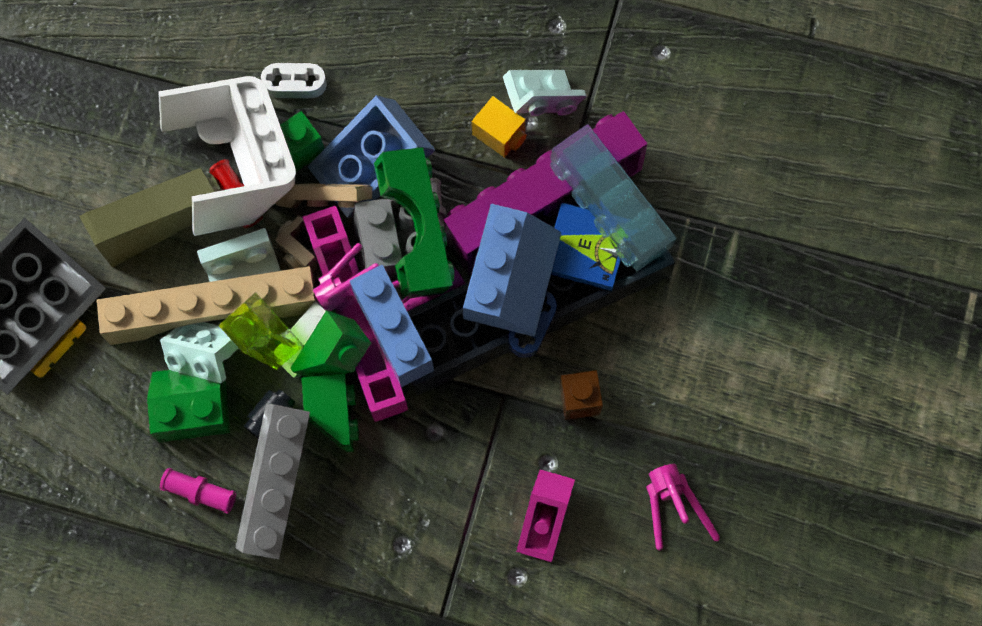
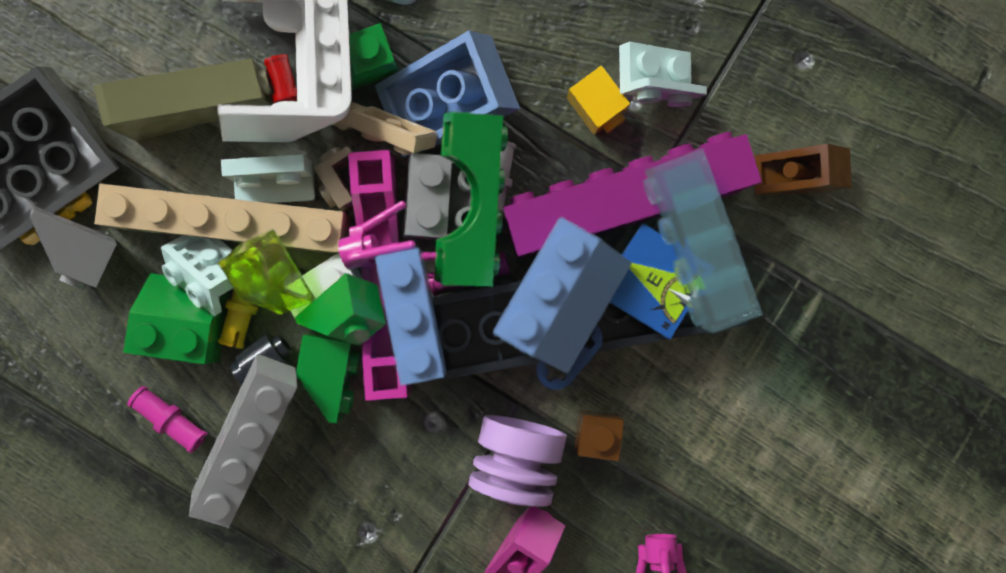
camera: 15 degrees right, 15 degrees up
none -> light grey slope [30,206,117,289]
none -> yellow pin [218,268,265,349]
none -> lavender wheel [468,415,567,507]
none -> reddish brown slope [754,144,852,195]

